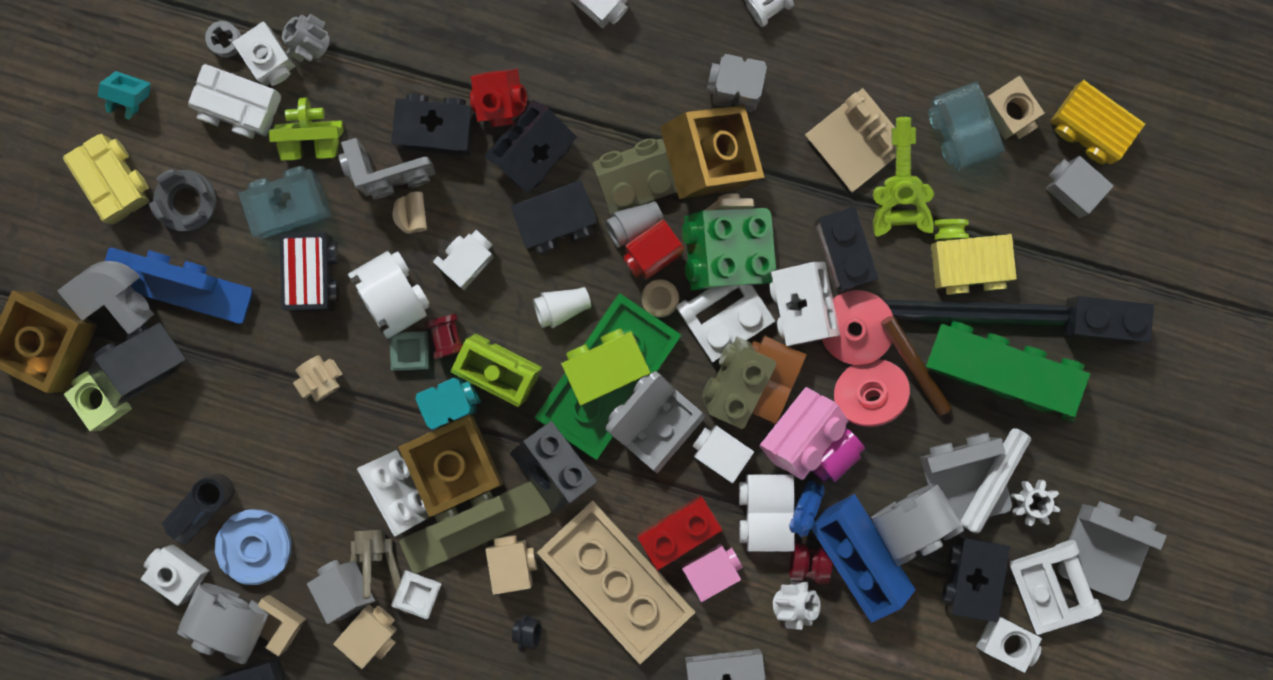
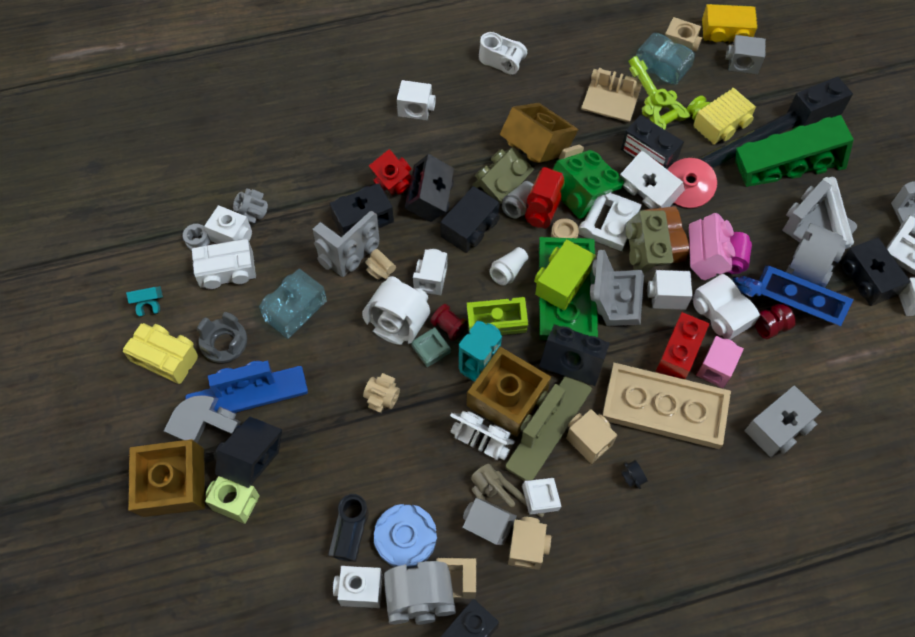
camera: 30 degrees left, 25 degrees down
lime hips [269,98,344,160] -> none
brick [280,233,340,312] -> none
light grey brick [706,54,767,113] -> none
white gear [773,581,820,630] -> none
coral dish [834,359,910,427] -> none
reddish brown bar [881,316,952,416] -> none
white gear [1011,480,1060,526] -> none

